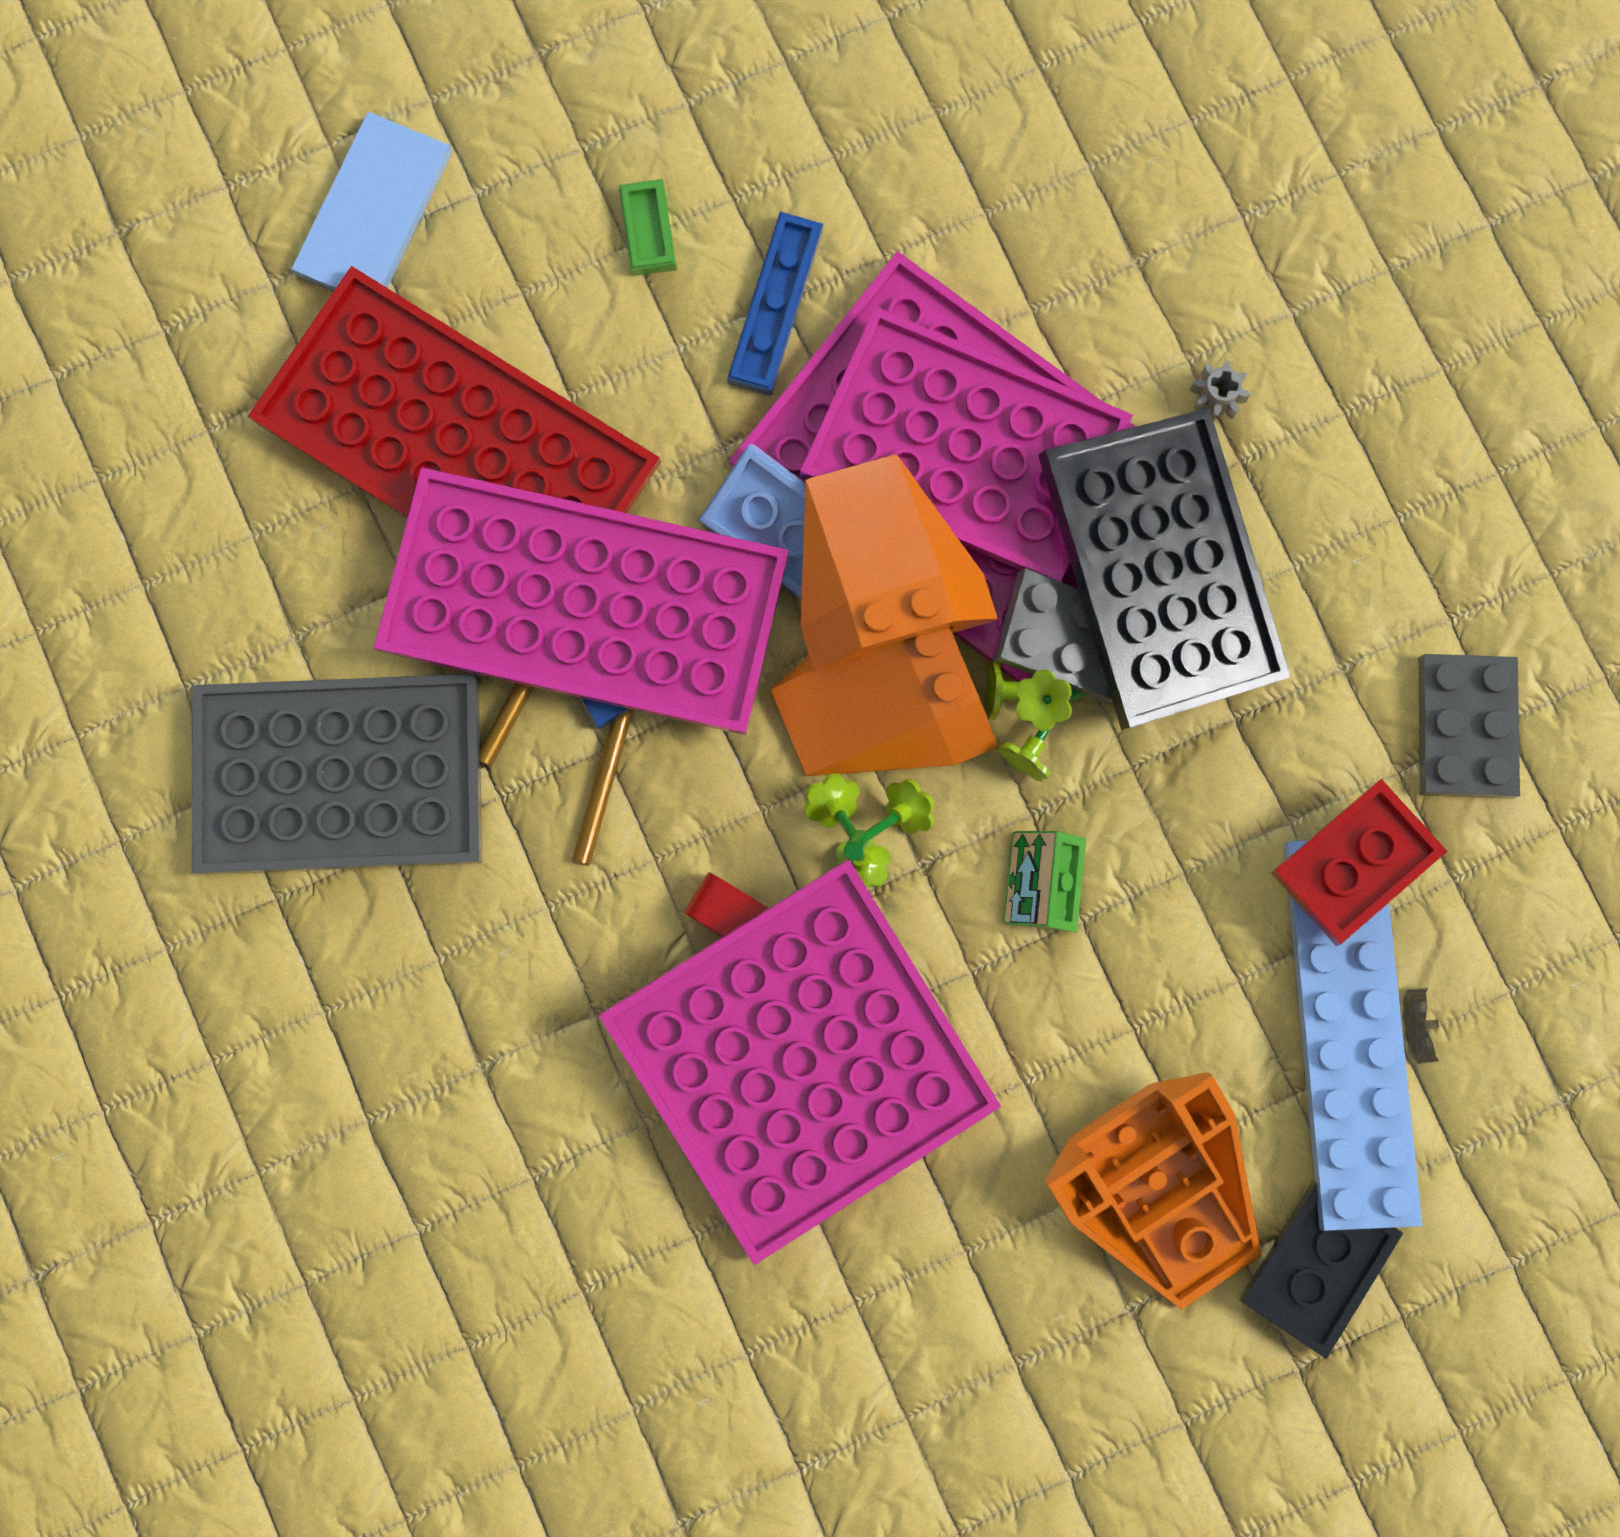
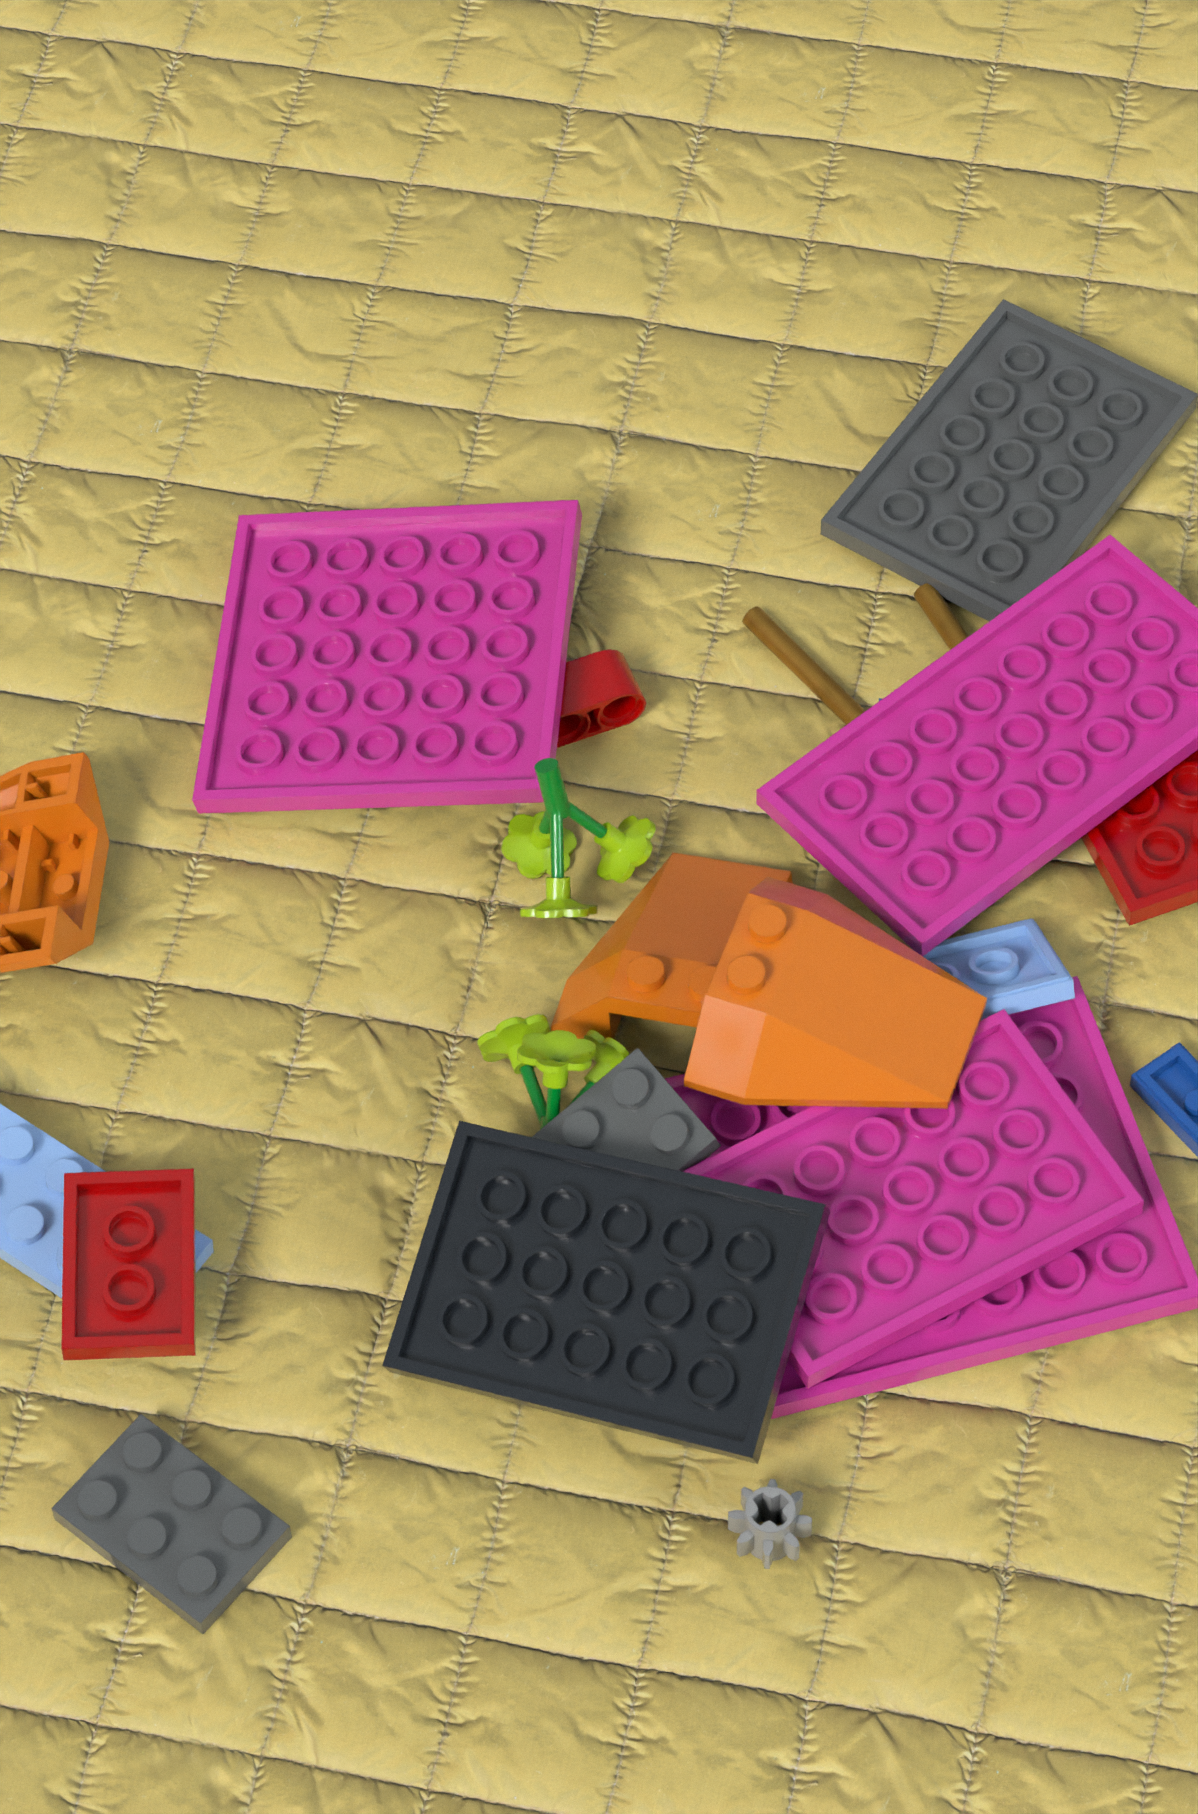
camera: 130 degrees right, 25 degrees down
panel [1003,831,1086,933] -> none

